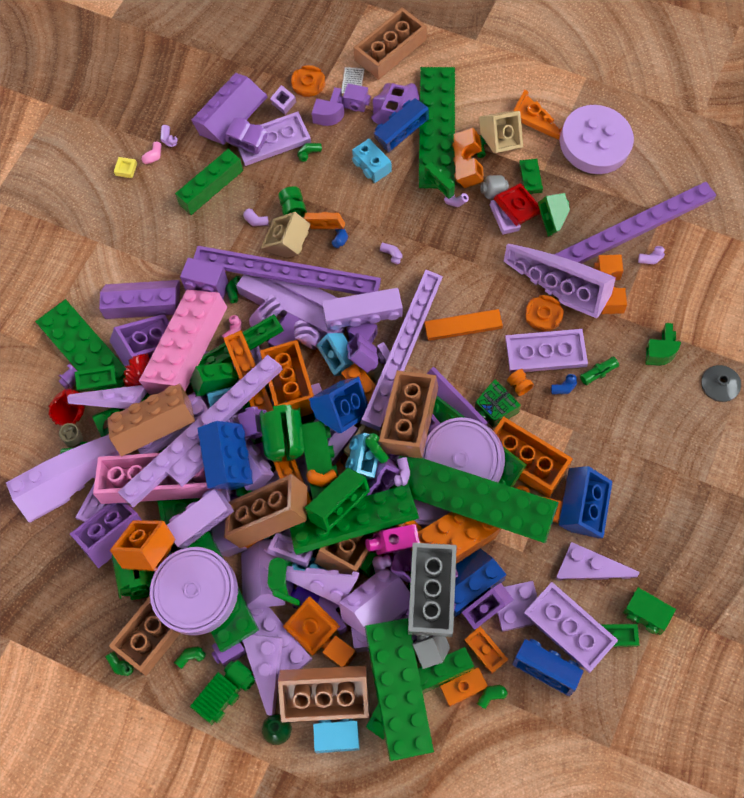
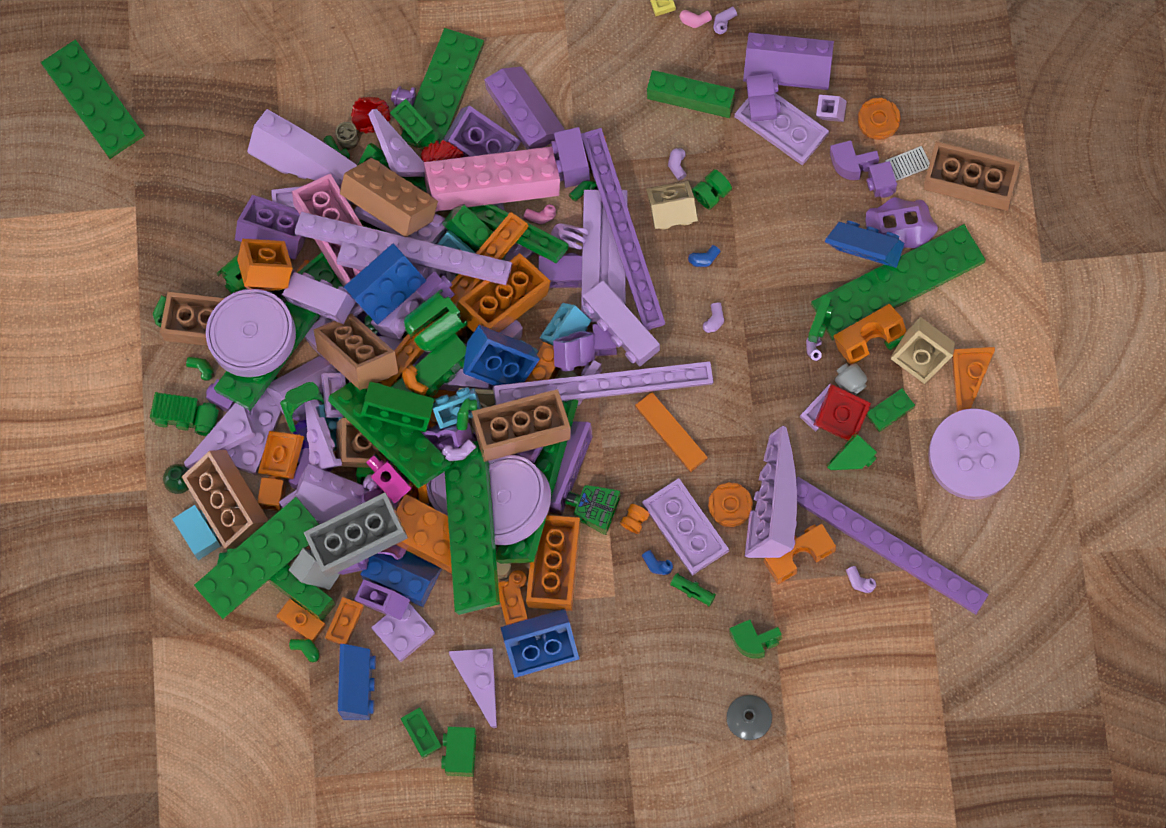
camera: 65 degrees right, 5 degrees up
lavender arm [294,320,322,350] -> none
green arm [297,143,322,162] -> none
orange plate [304,212,345,229] -> none
medium azure brick [352,138,392,183] -> none
lavender plate [523,582,618,673] -> none

